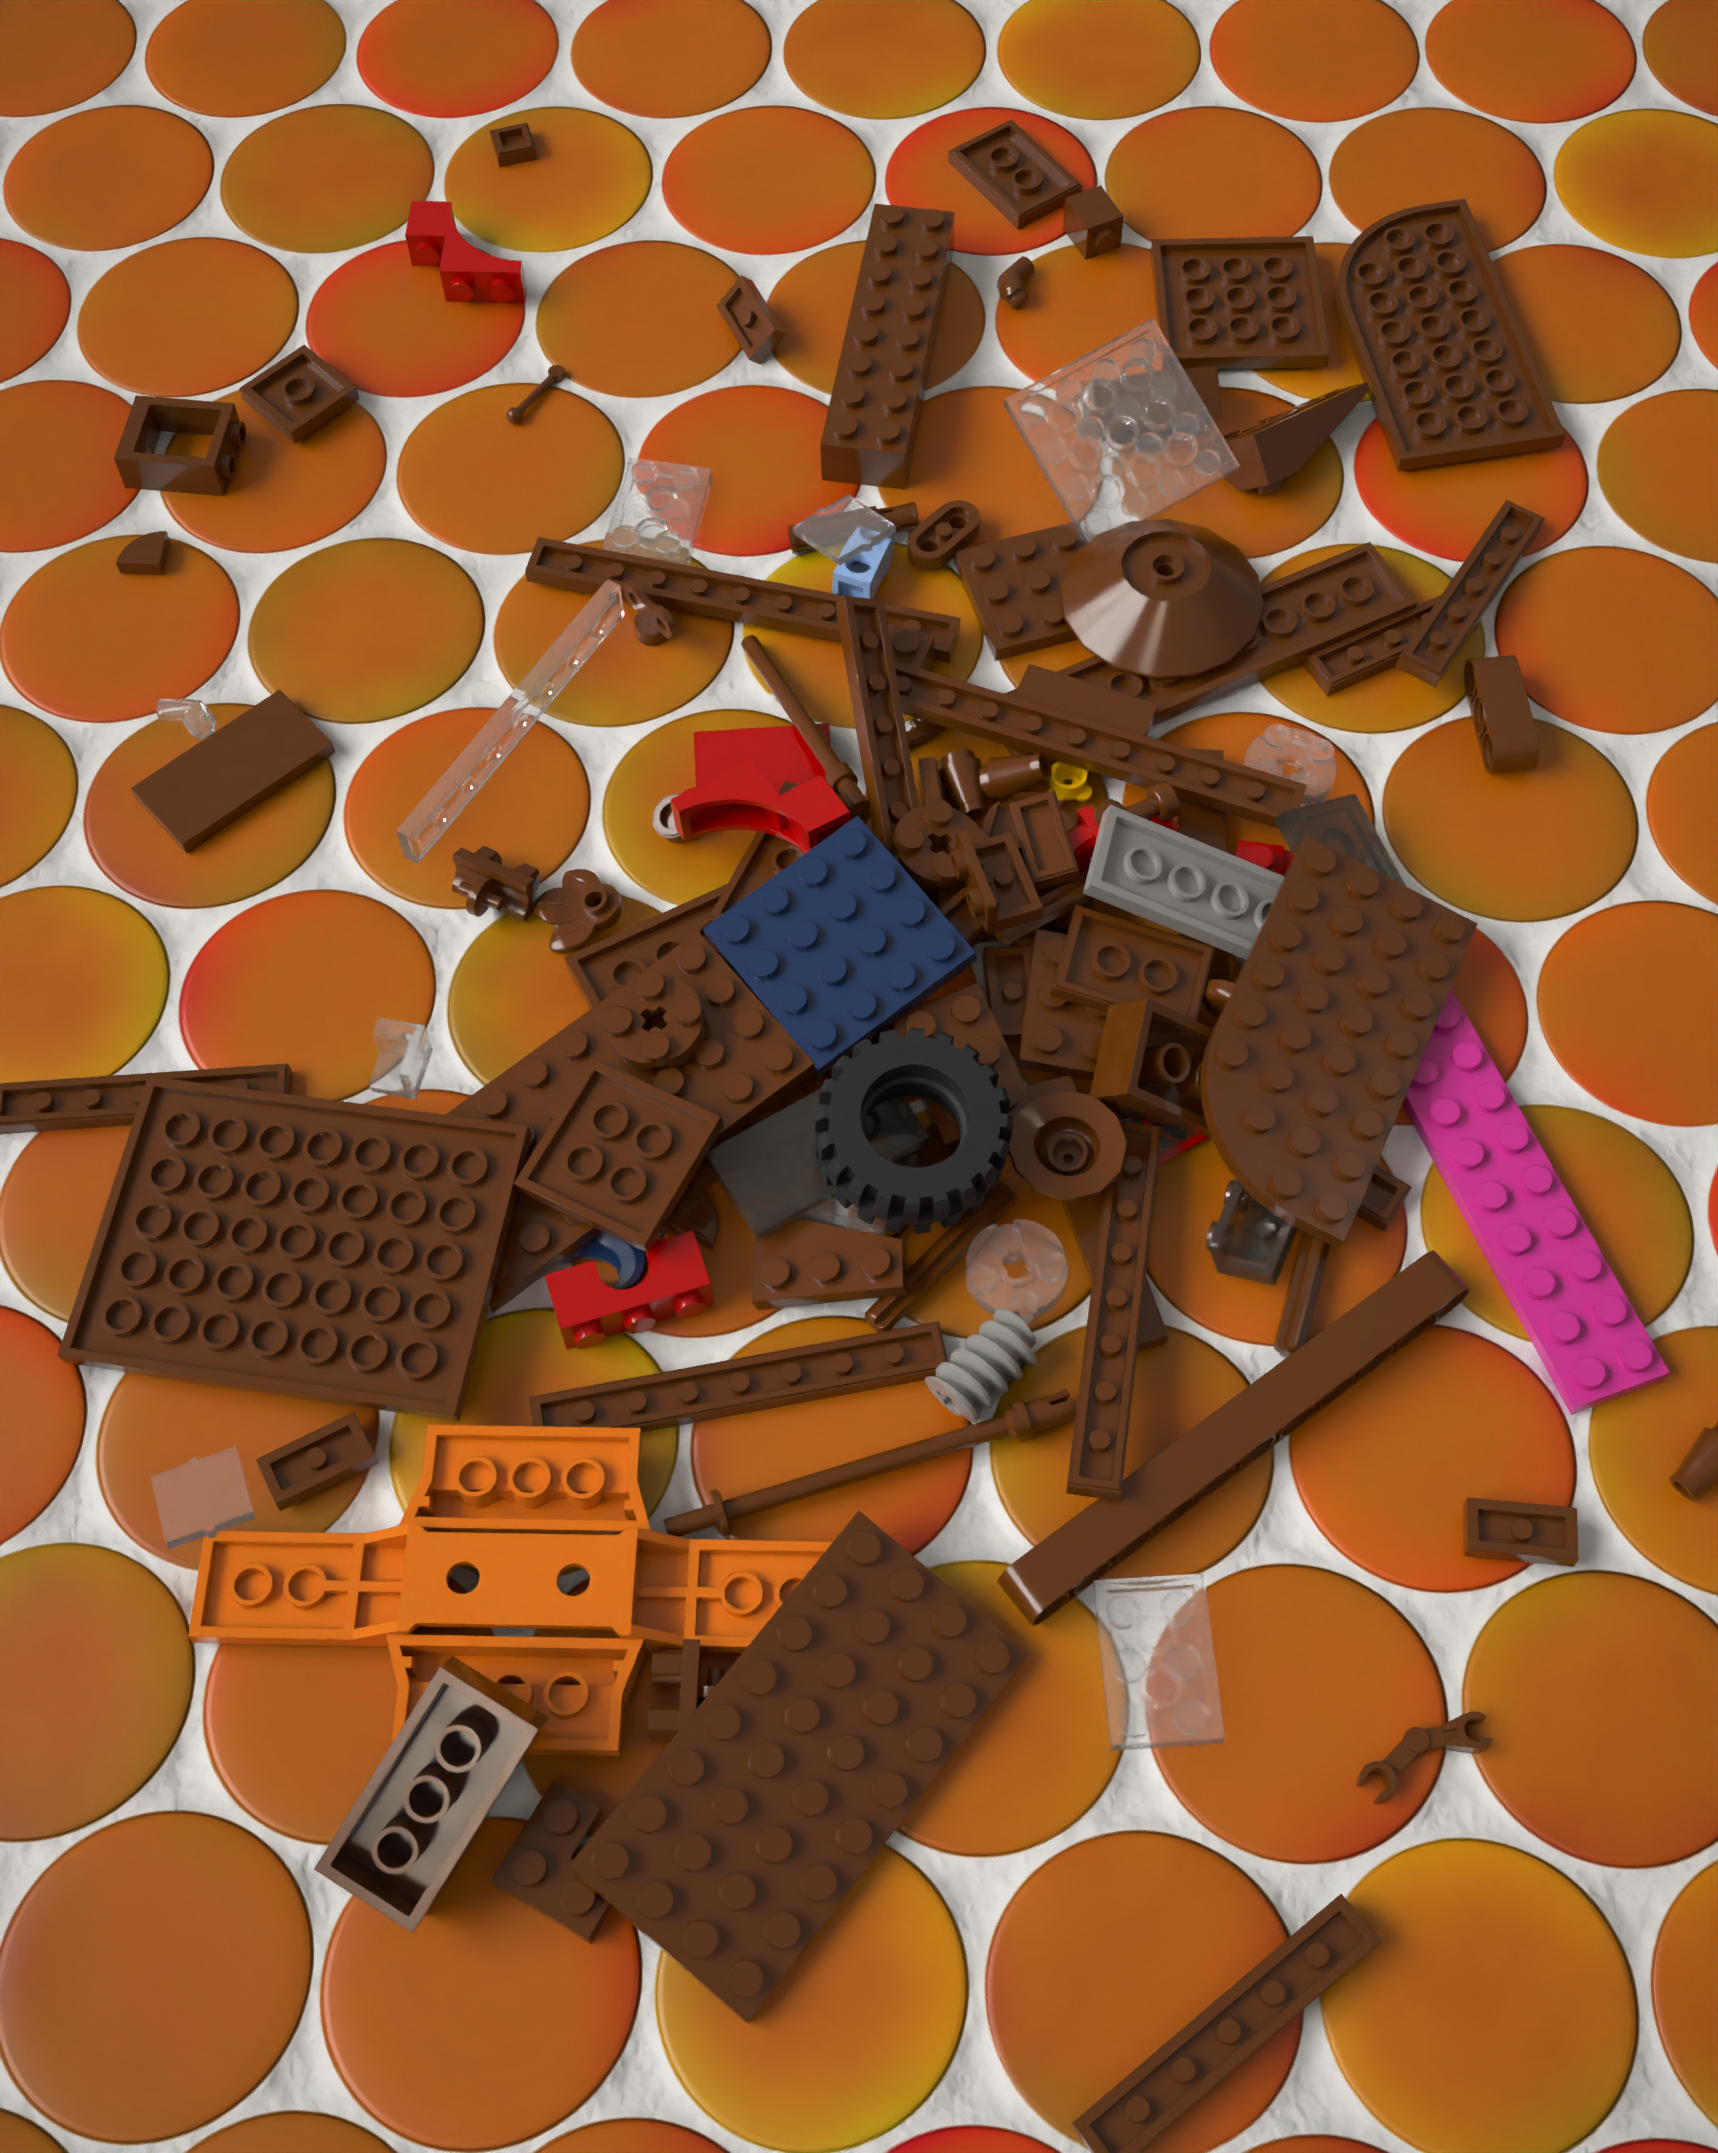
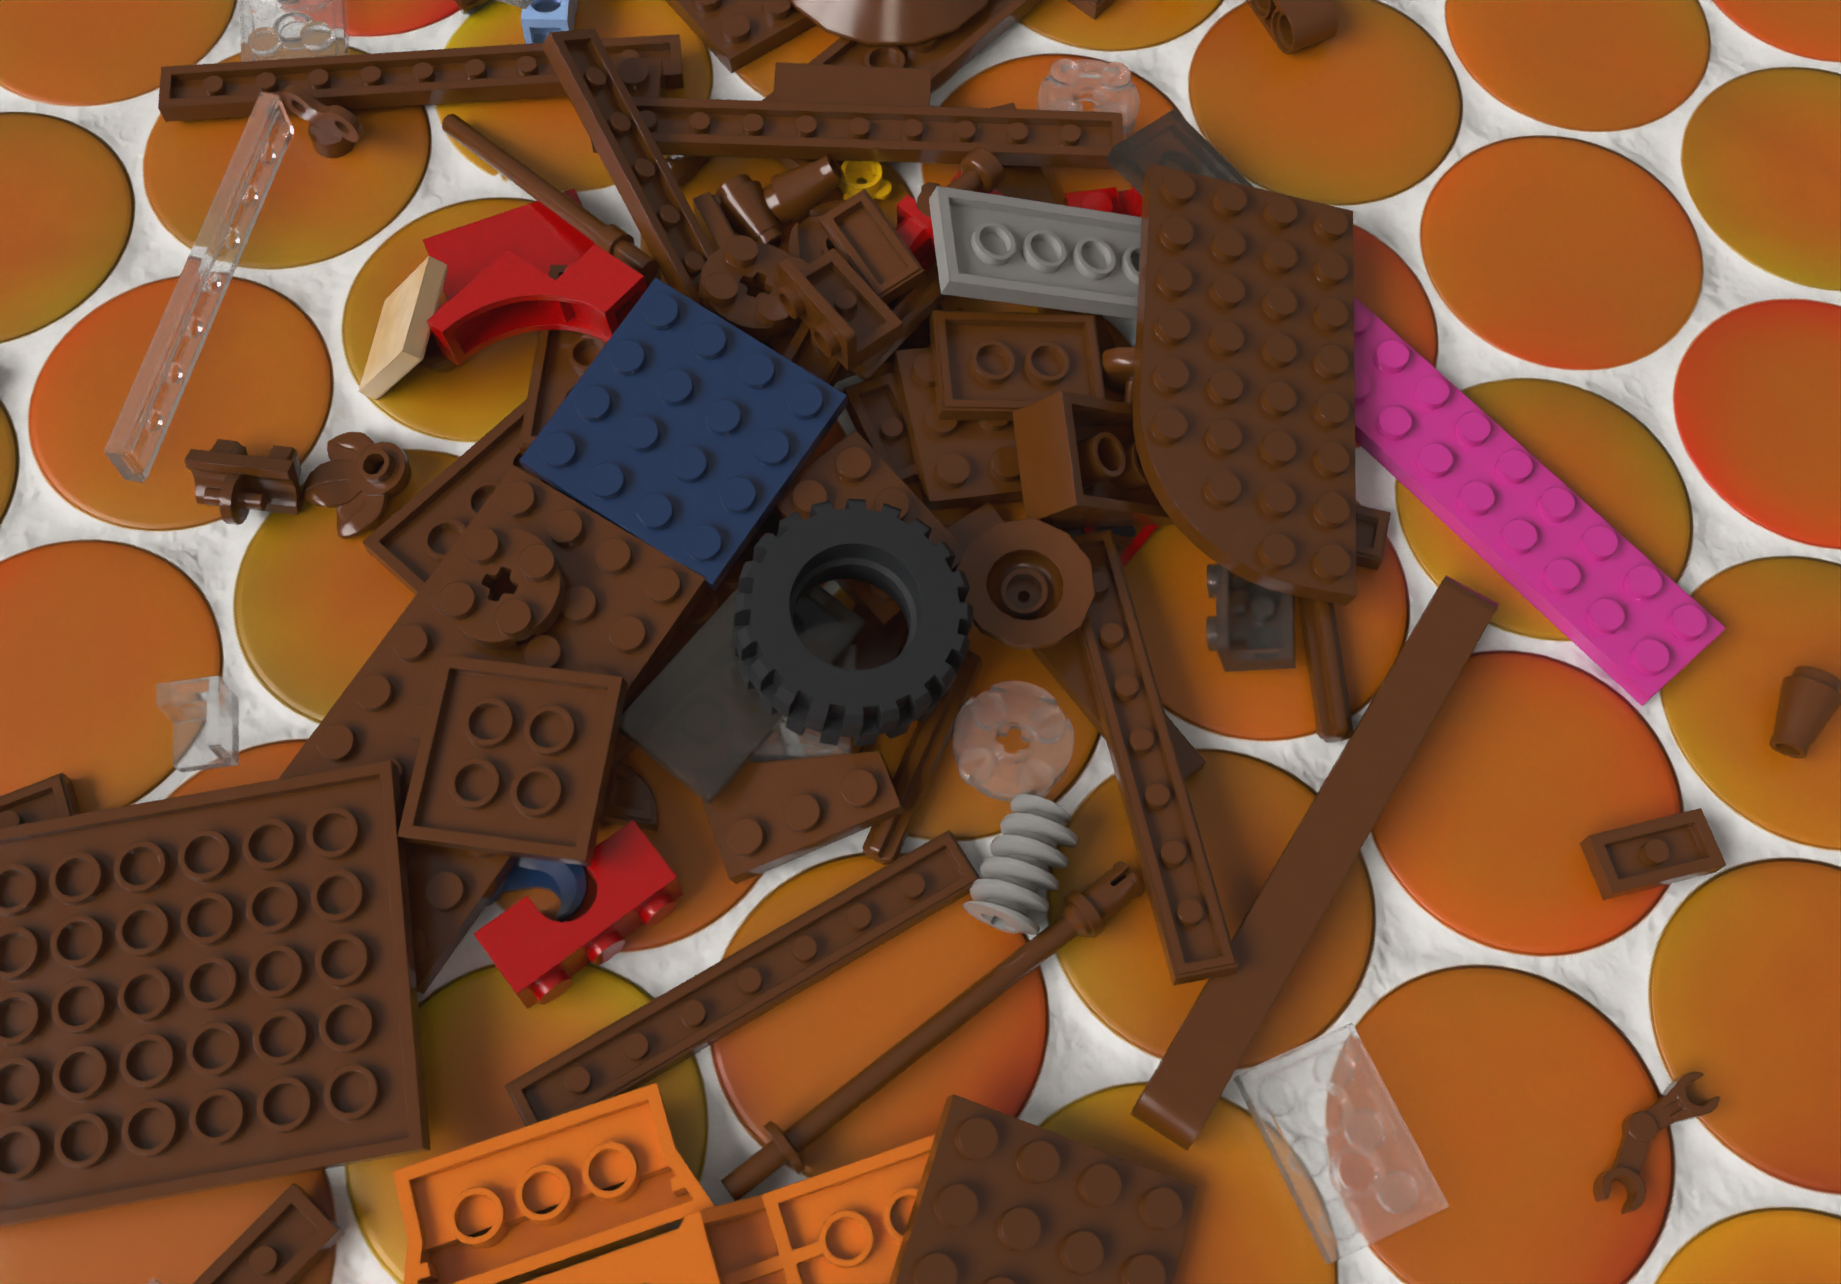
camera: 25 degrees left, 5 degrees up
none -> tan tile [358,256,448,400]

